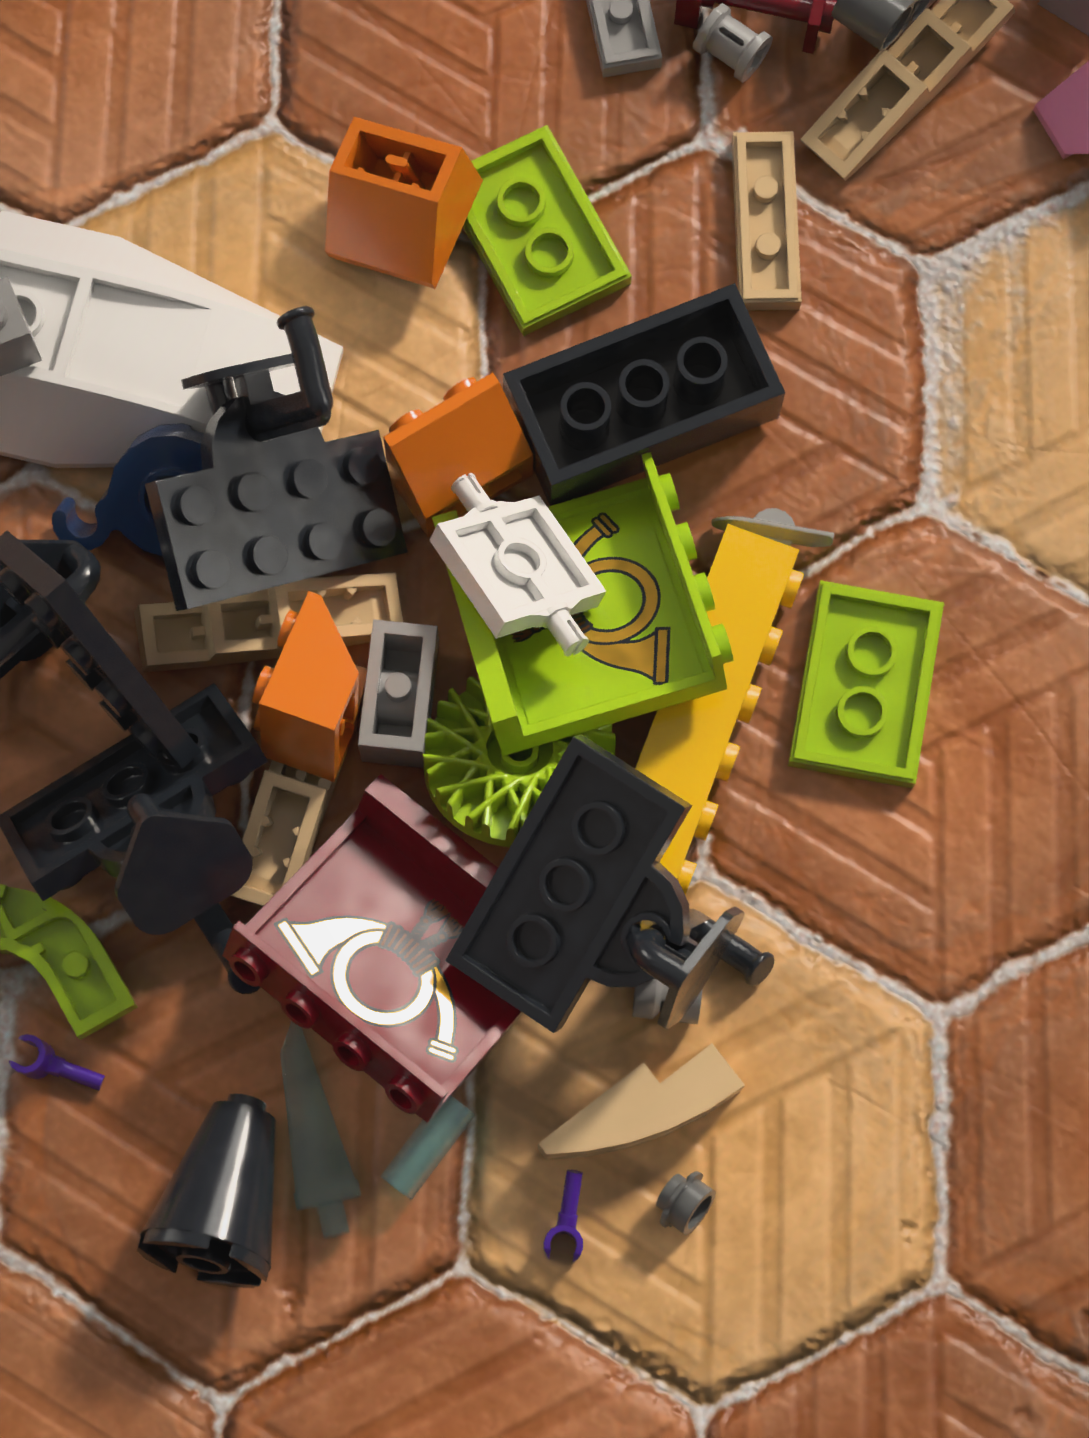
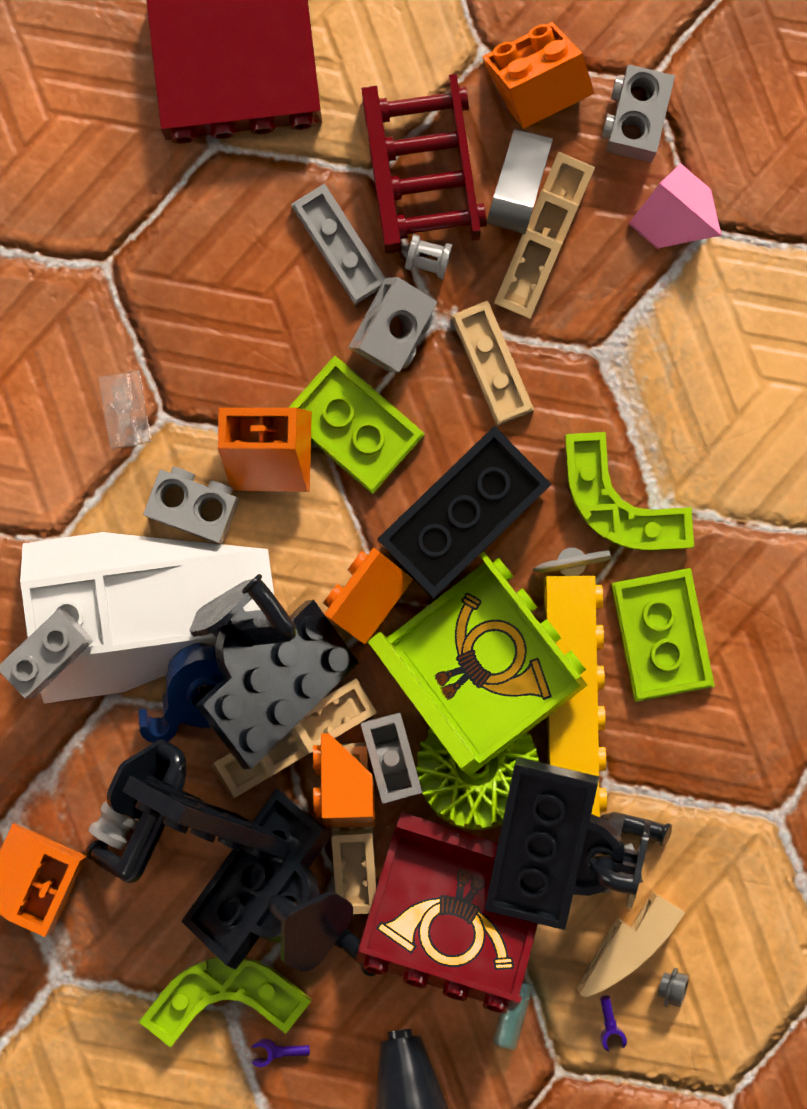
camera: 20 degrees left, 10 degrees up
clear light blue bar [280,1022,361,1239] -> none
white plate [430,473,606,657] -> none
none -> clear hips [98,370,152,450]
none -> light grey brick [143,466,240,544]
none -> light grey brick [348,277,438,372]
none -> lime plate [564,432,694,551]

